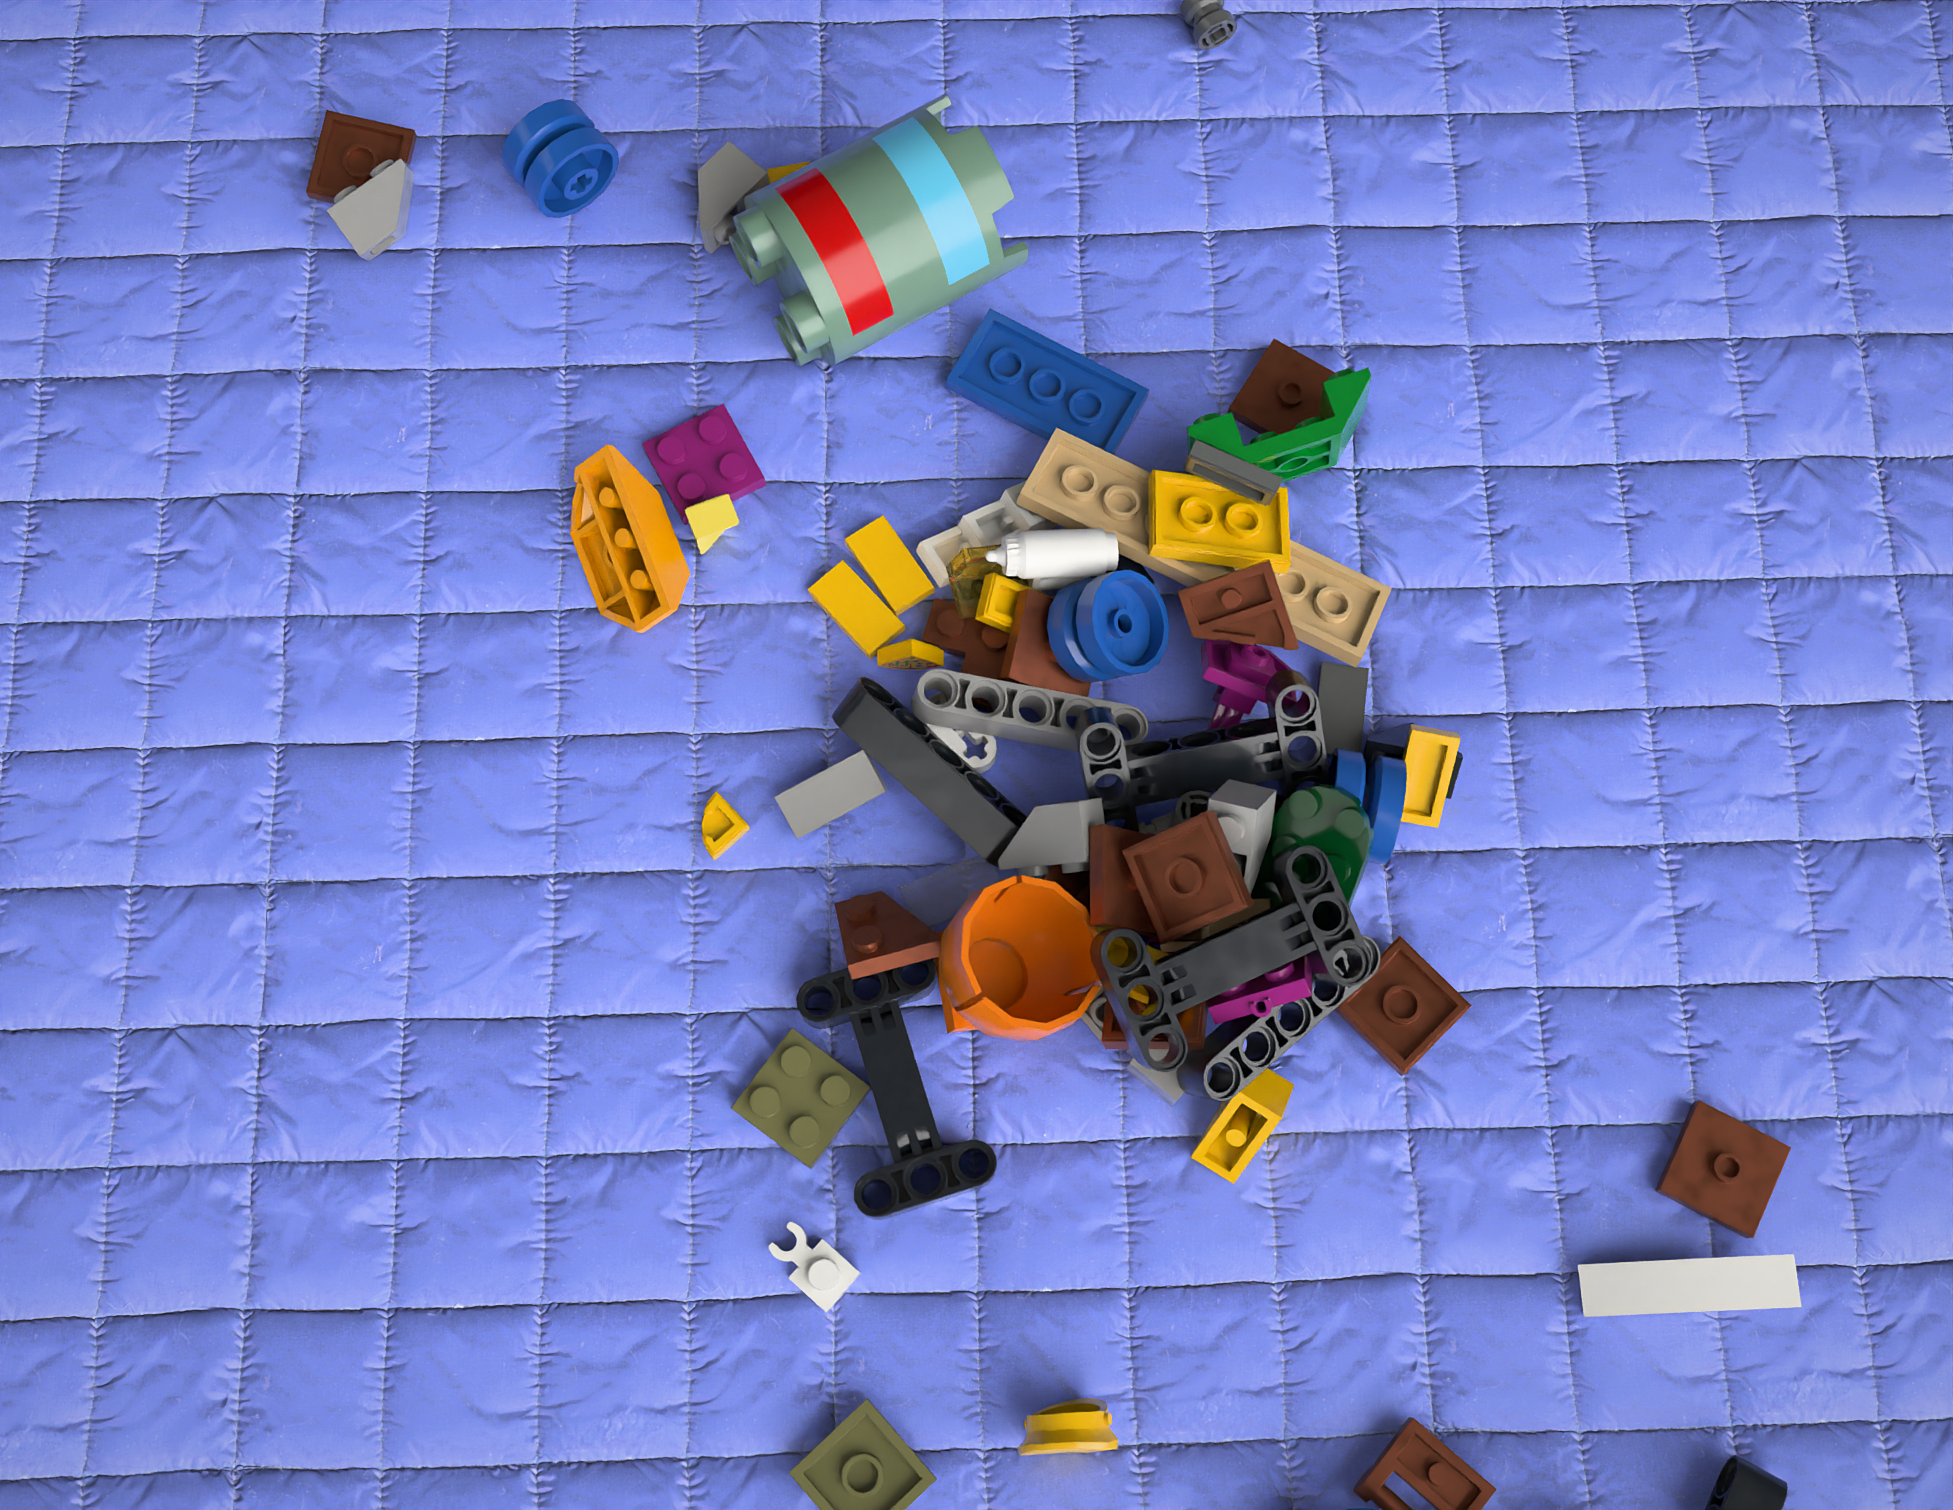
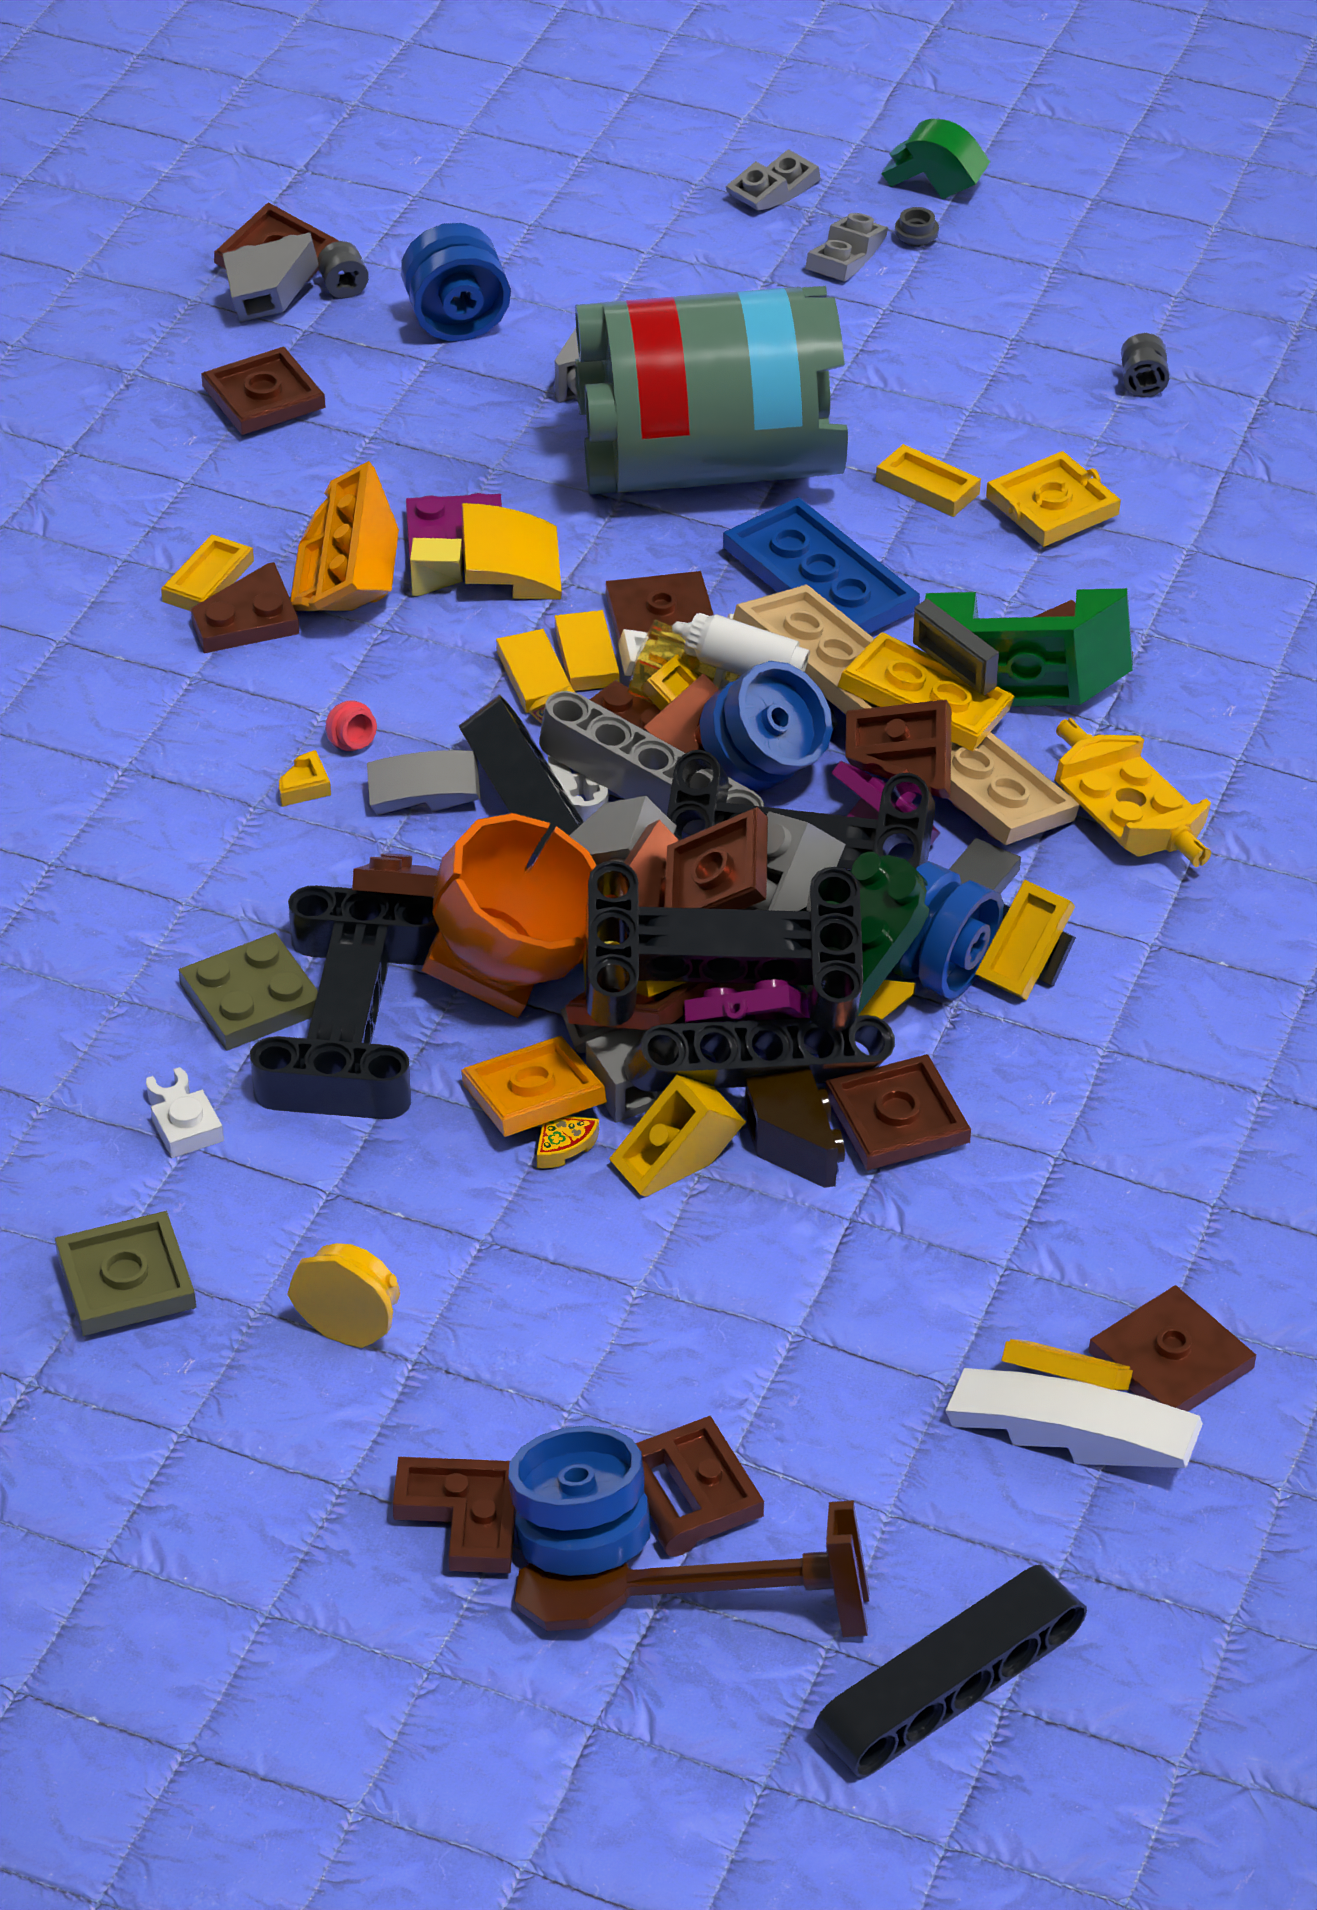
camera: 25 degrees right, 30 degrees down
none -> yellow tile [161,534,254,611]
none -> copper wing [191,562,299,653]
none -> copper plate [201,347,326,435]
none -> dark grey wheel [318,241,369,298]
none -> coral plate [325,700,377,751]
none -> yellow slope [461,503,562,599]
none -> light orange plate [461,1036,607,1137]
none -> tile [537,1116,599,1168]
none -> copper plate [605,571,714,642]
none -> dark brown slope [744,1068,845,1188]
none -> yellow tile [876,444,981,517]
none -> yellow plate [986,451,1121,547]
none -> yellow tile [1001,1339,1133,1390]
none -> yellow plate [1055,718,1211,867]

